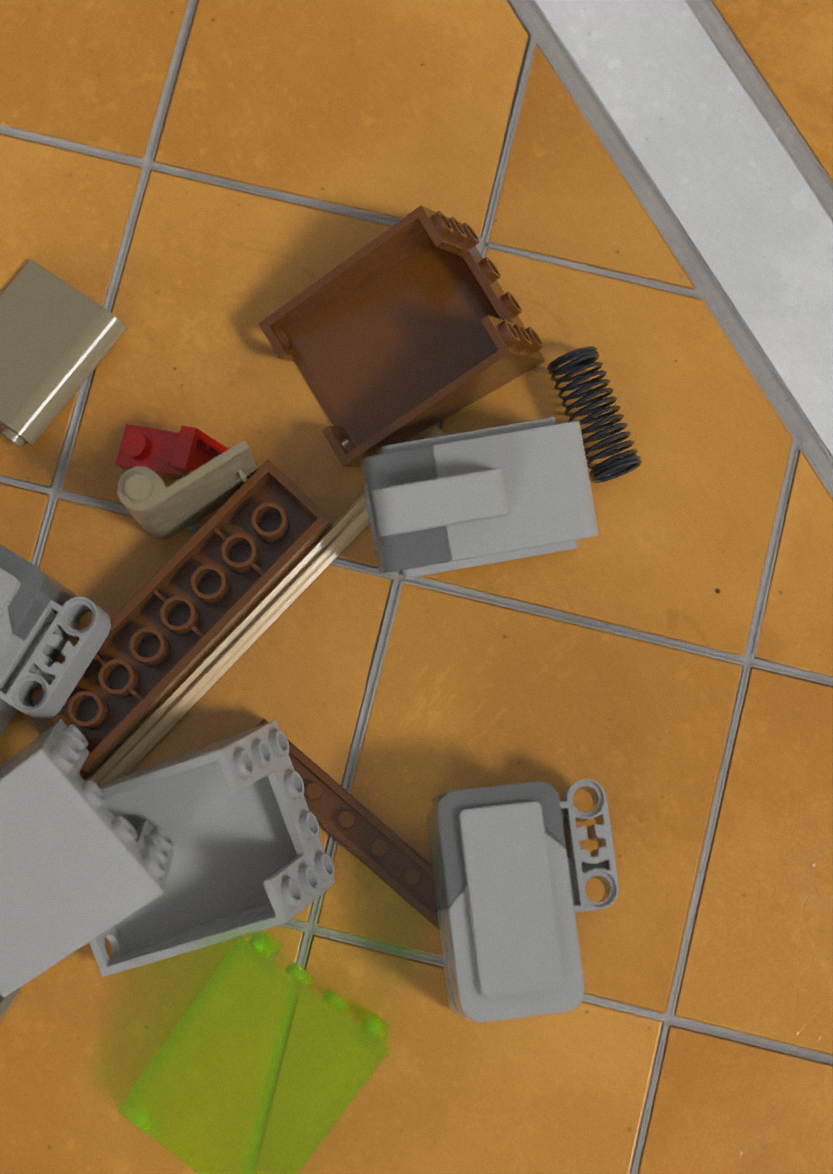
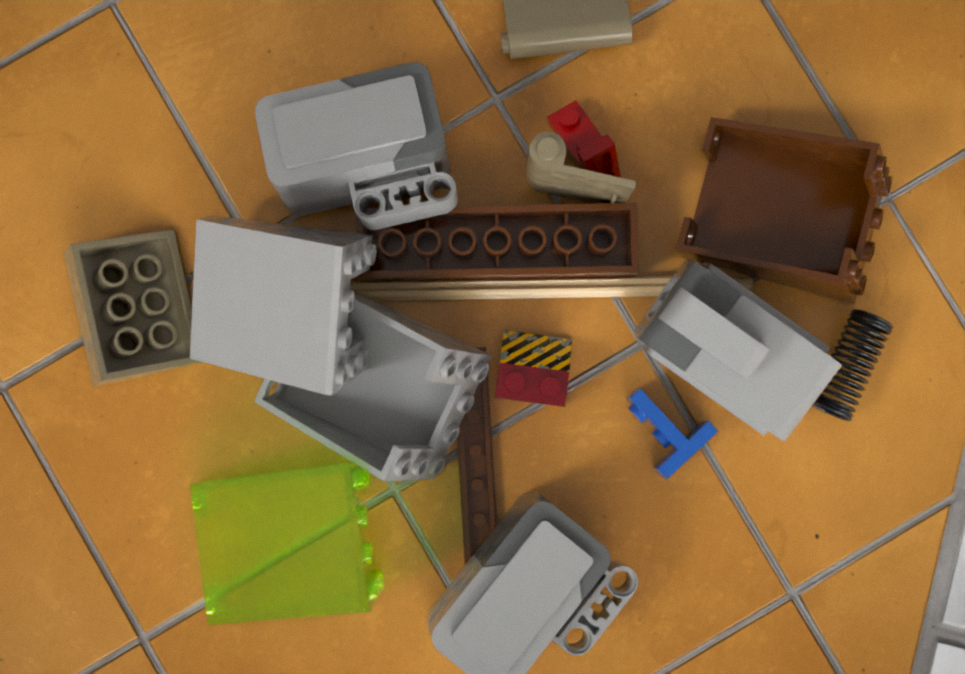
camera: 50 degrees right, 5 degrees up
none -> slope [495,330,572,407]
none -> blue bracket [626,388,718,479]

